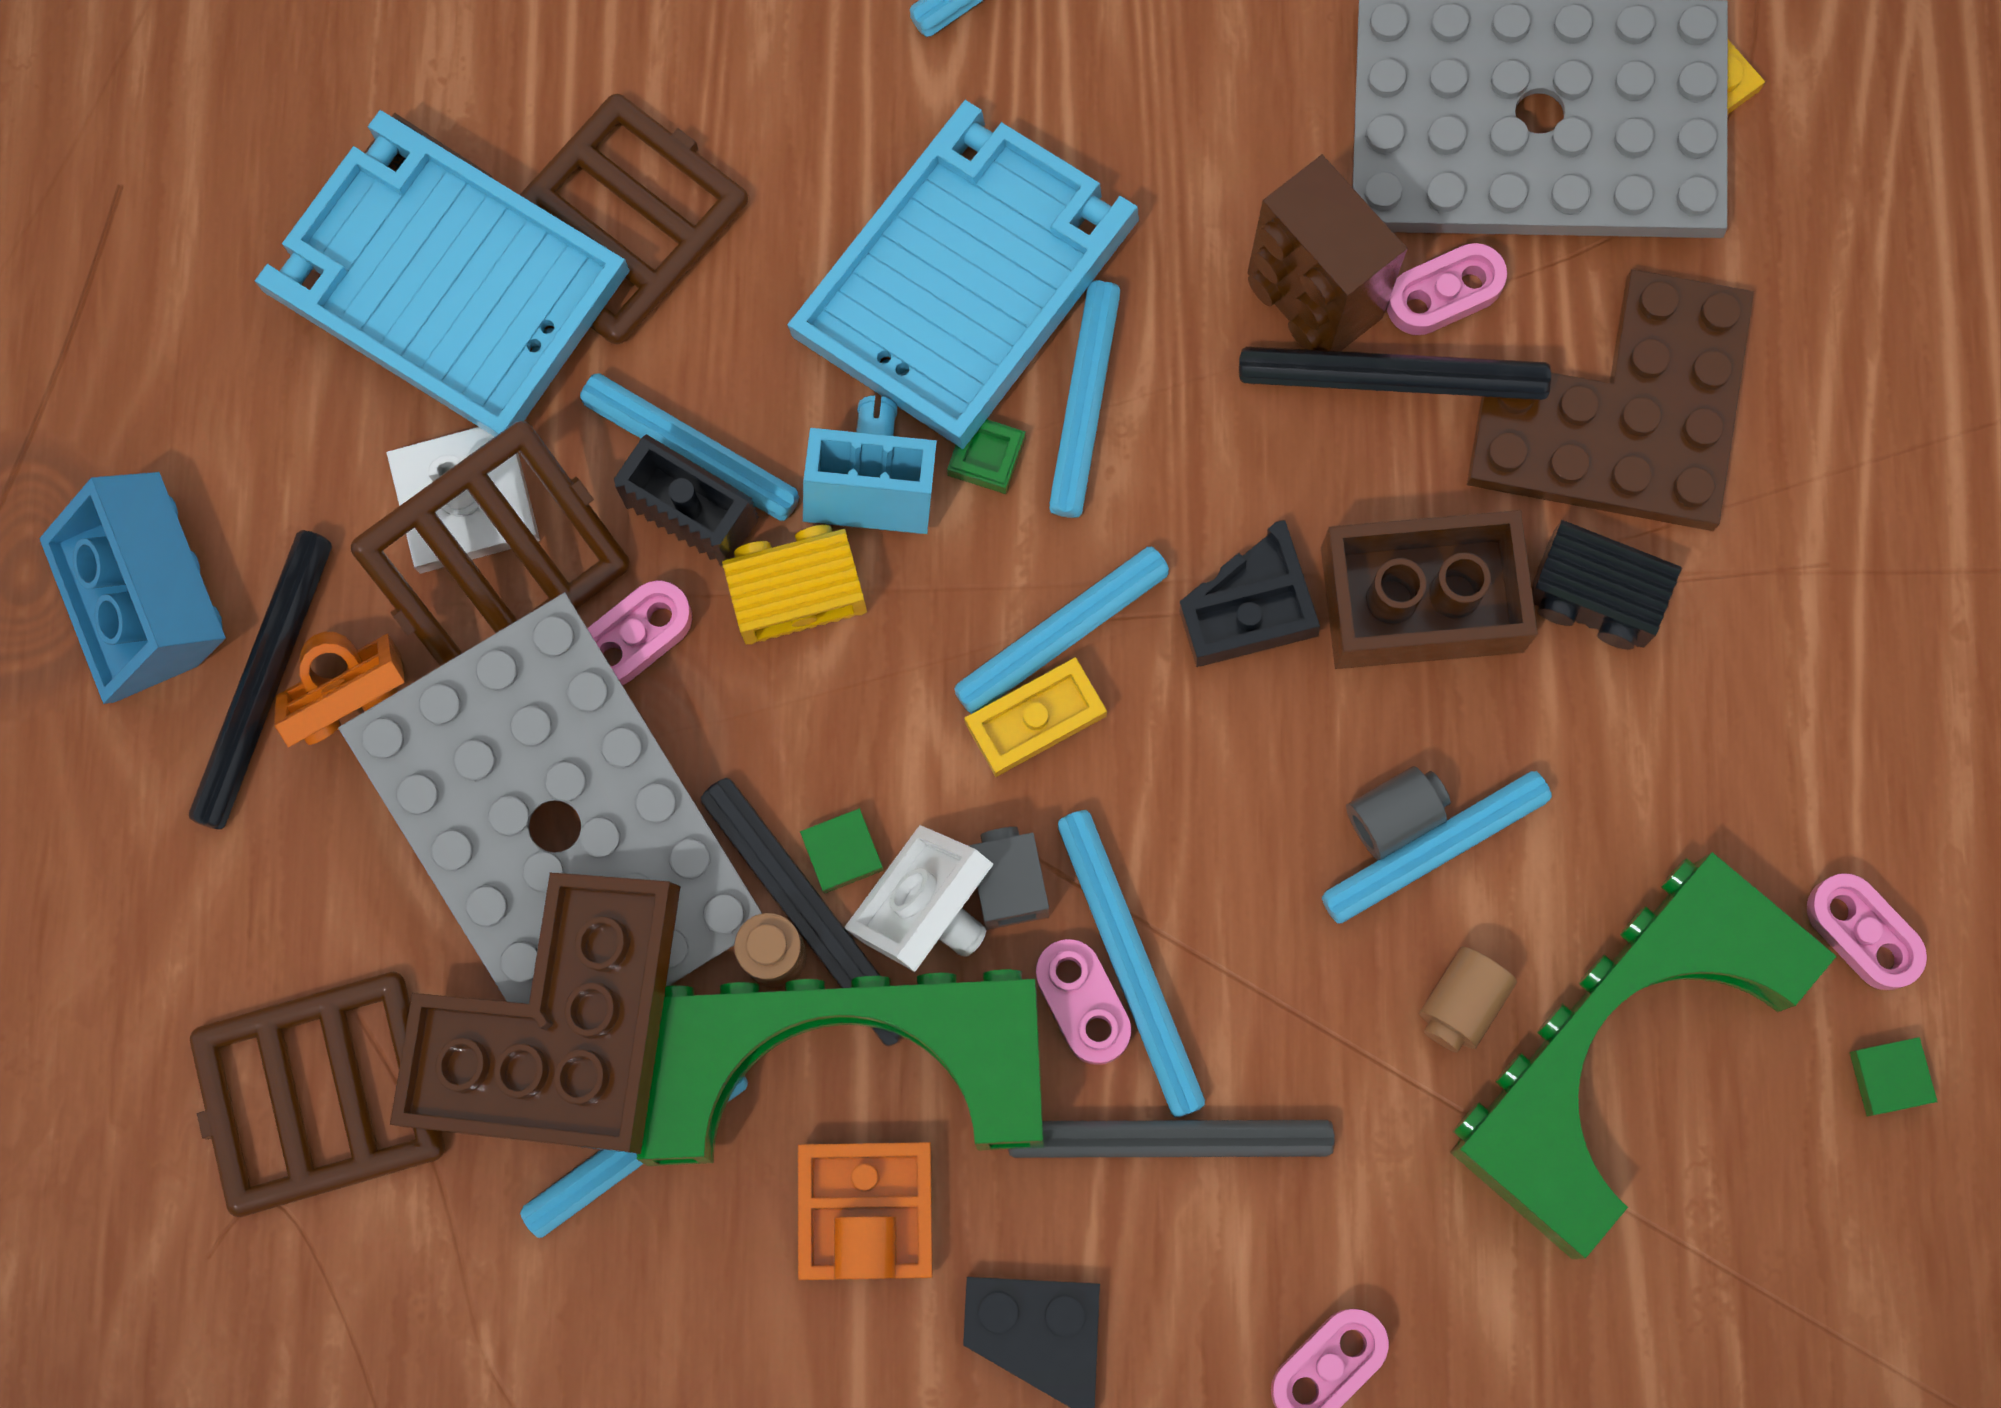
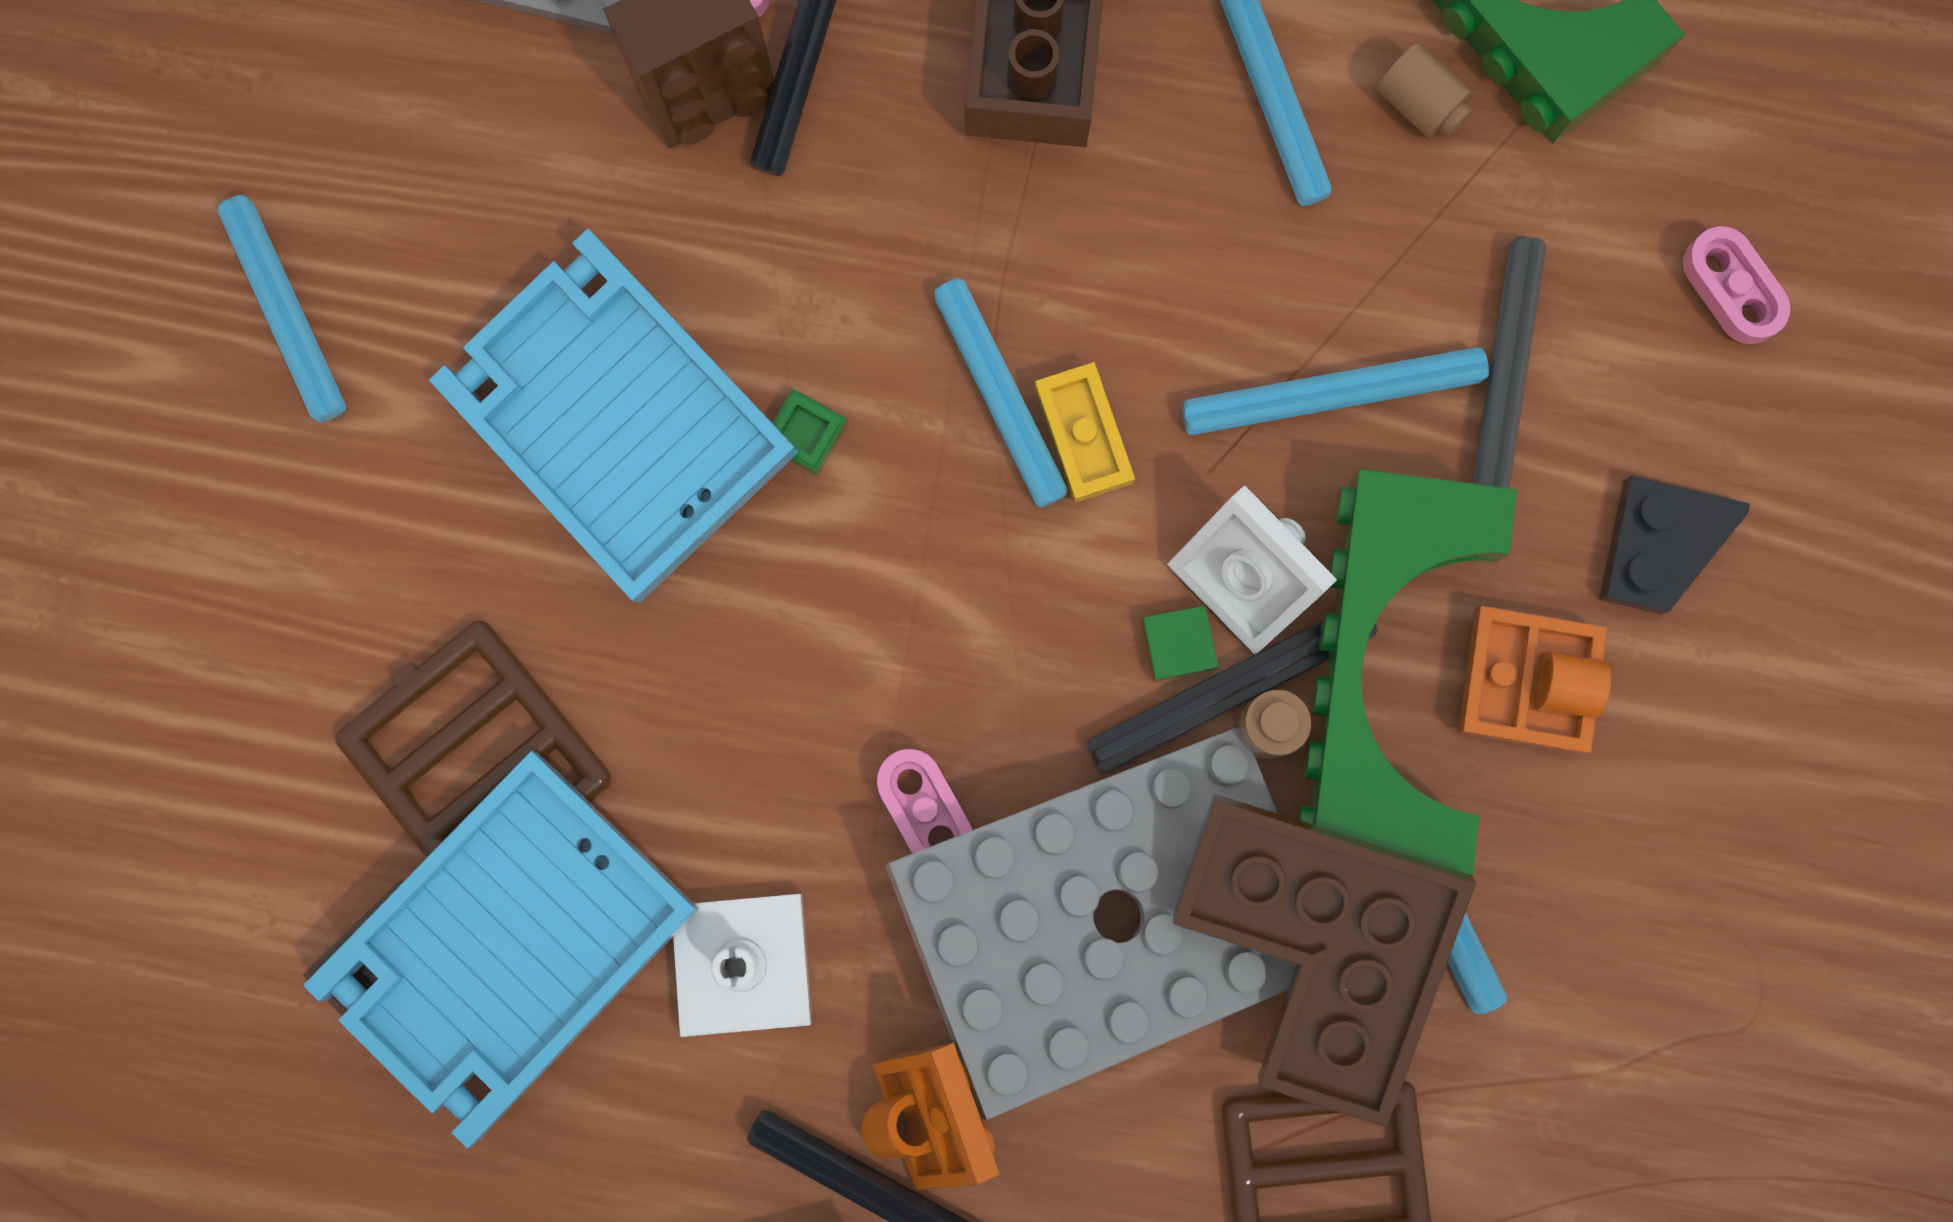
camera: 85 degrees left, 5 degrees up
reddish brown bar [351,421,630,666] -> none
medium azure axle [580,373,800,521] -> none
black brick [614,434,759,566] -> none
yellow brick [722,525,867,645] -> none
medium azure brick [803,396,937,534] -> none
dark grey brick [969,827,1049,930] -> none
bright pink plate [1036,939,1131,1065] -> none
medium azure axle [1049,280,1121,518] -> none
black wing [1179,520,1320,667] -> none
dark grey brick [1346,766,1451,860] -> none

